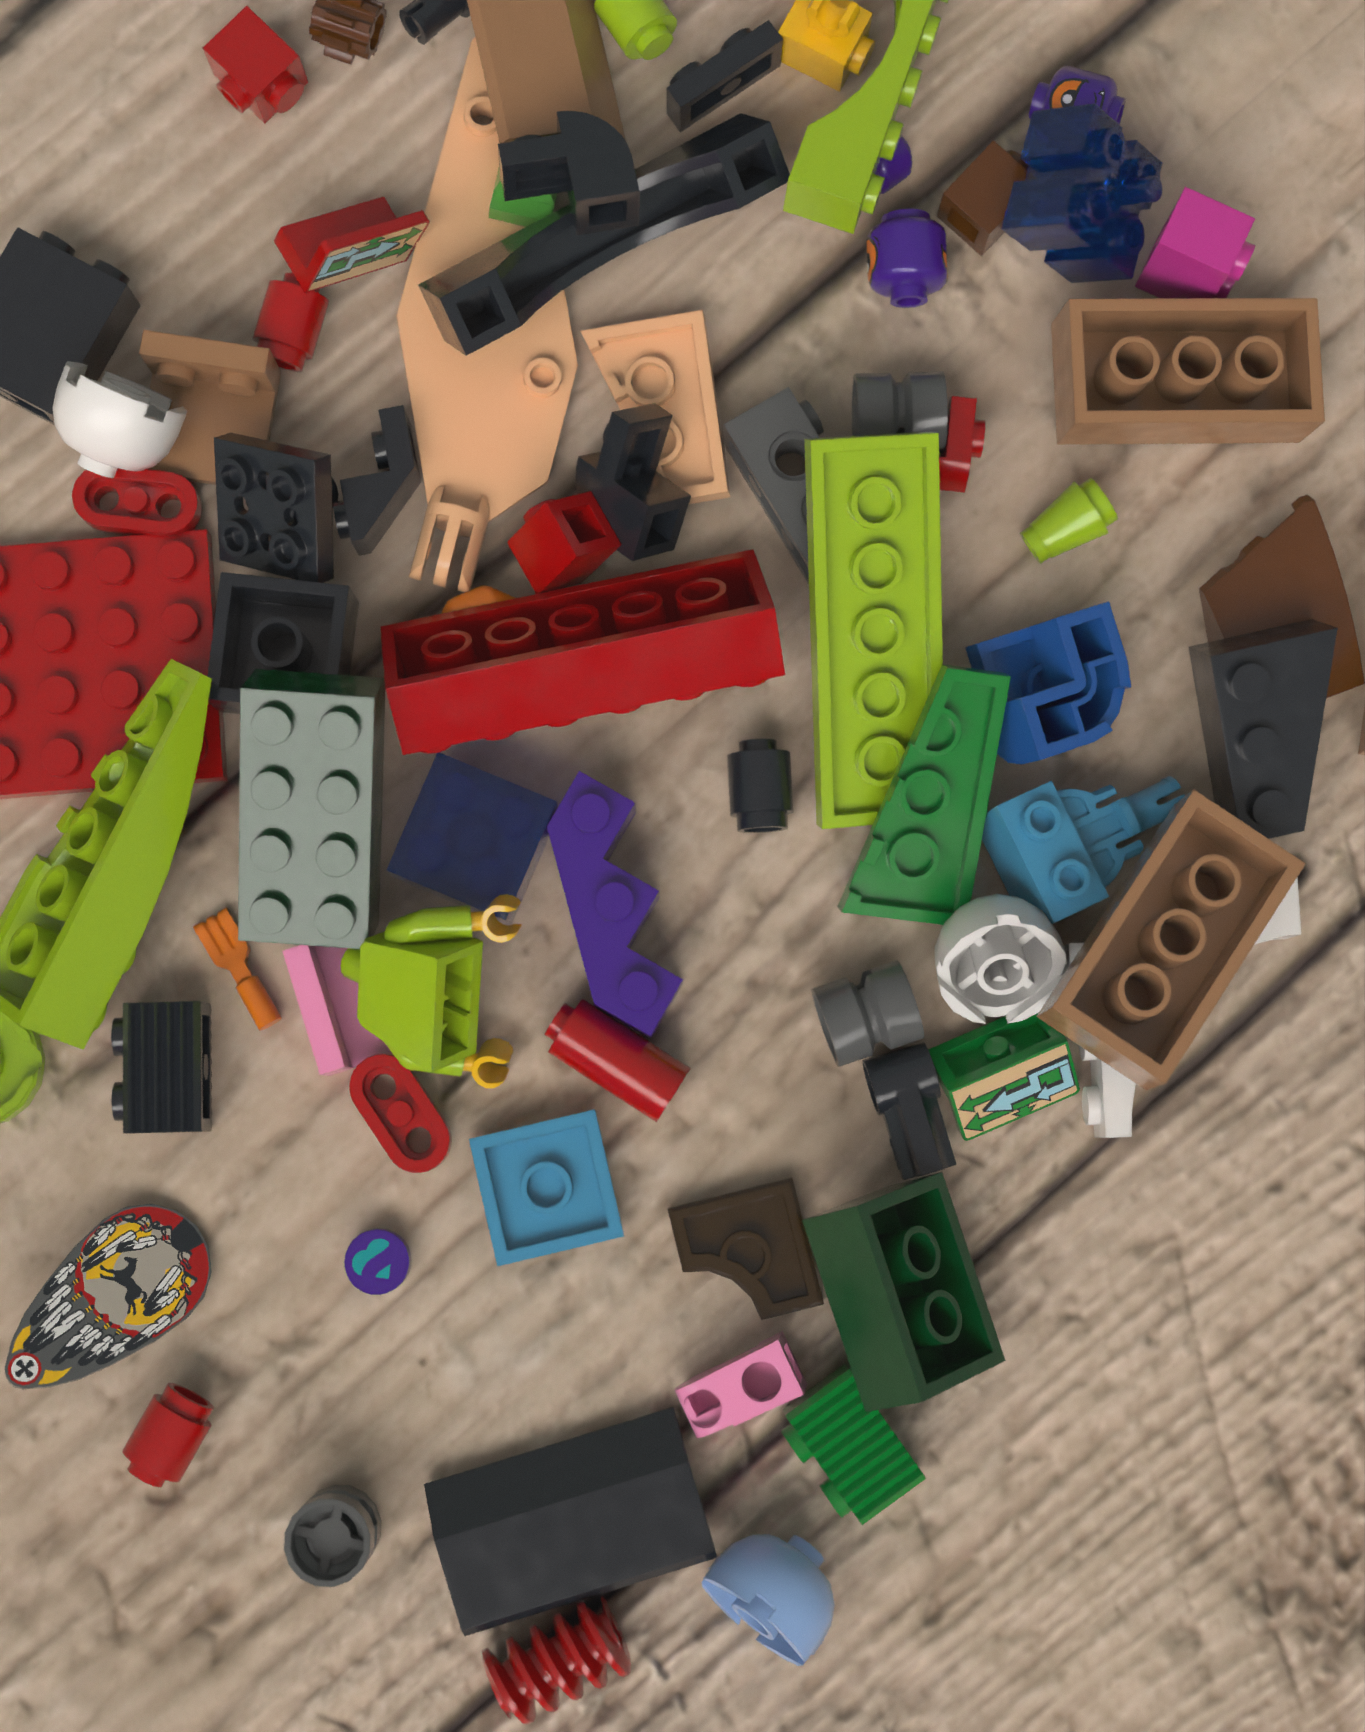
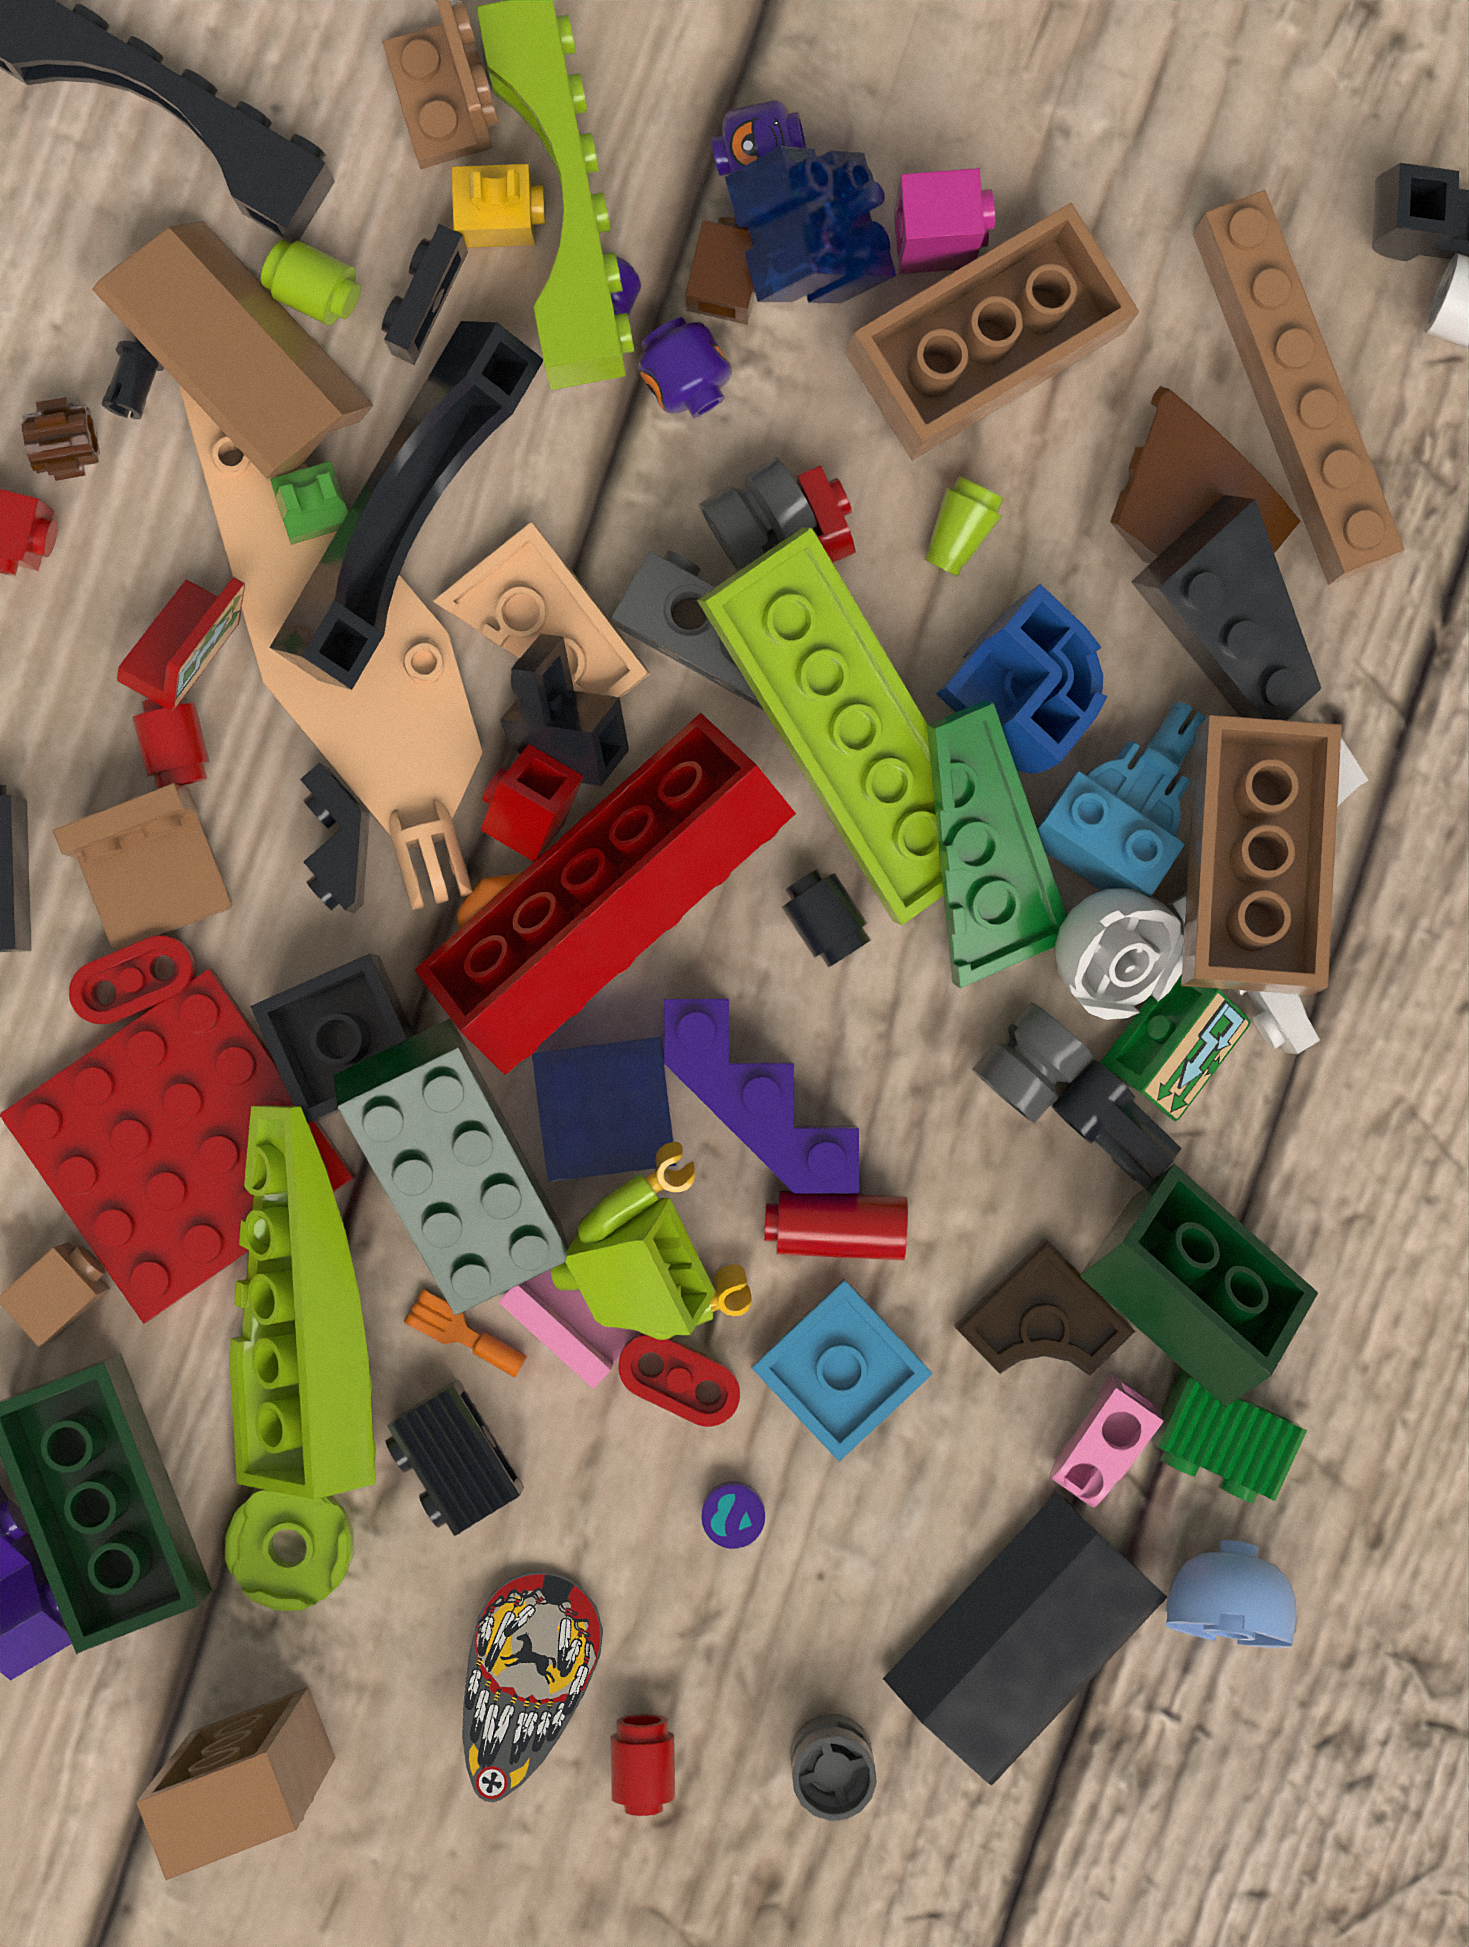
camera: 25 degrees left, 5 degrees up
white cylinder [53,361,187,478] -> none
black plate [214,432,339,583] -> none
red piece [482,1595,632,1725] -> none
black brick [498,111,640,236] -> none

